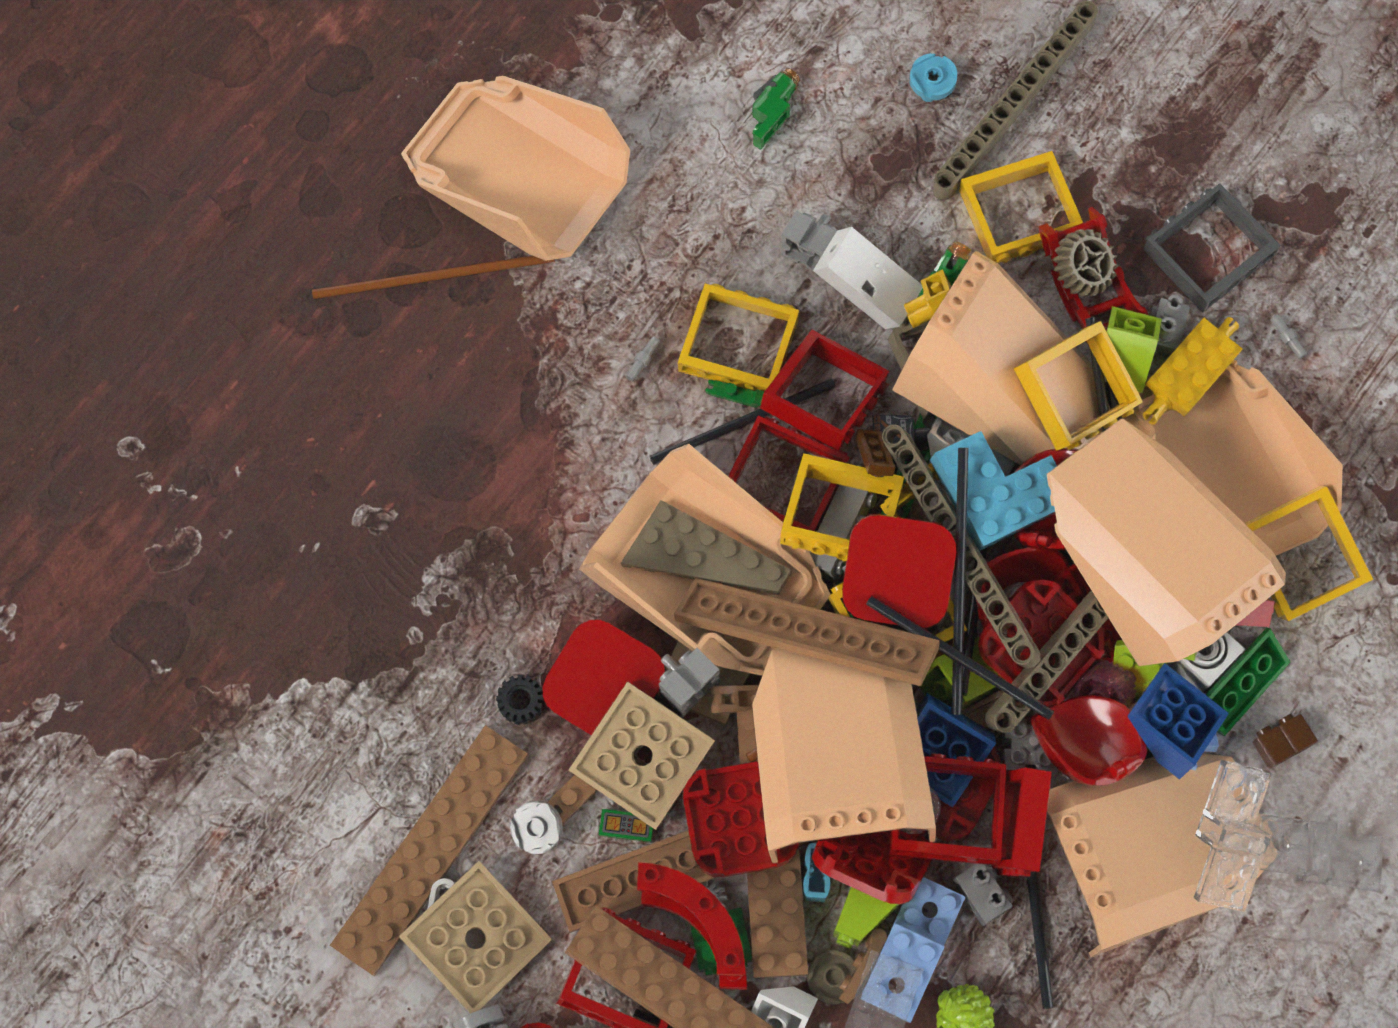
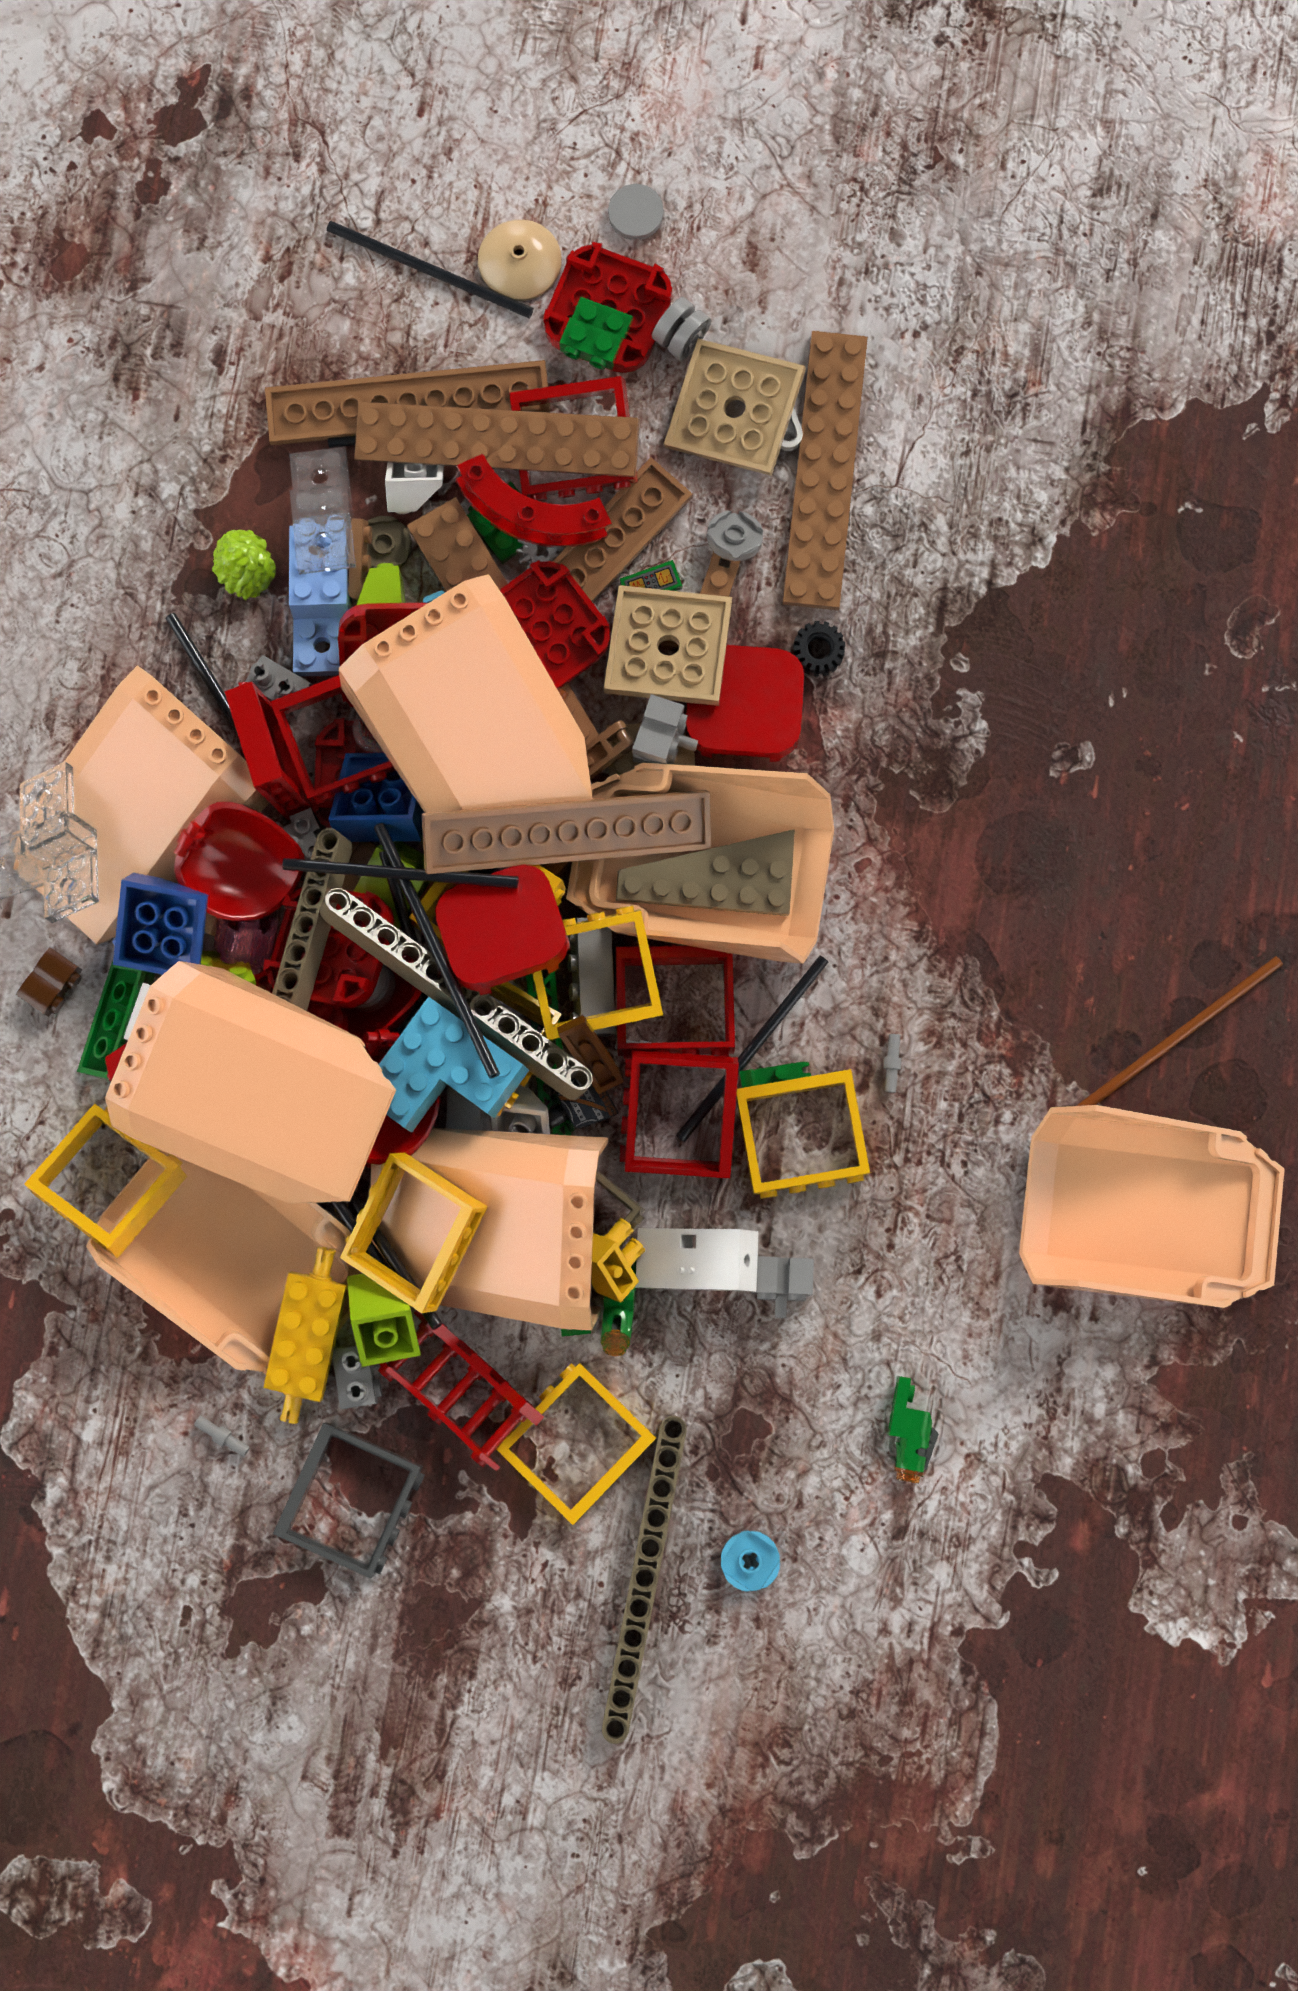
camera: 150 degrees right, 10 degrees up
dark tan gear [1053,229,1119,297] -> none

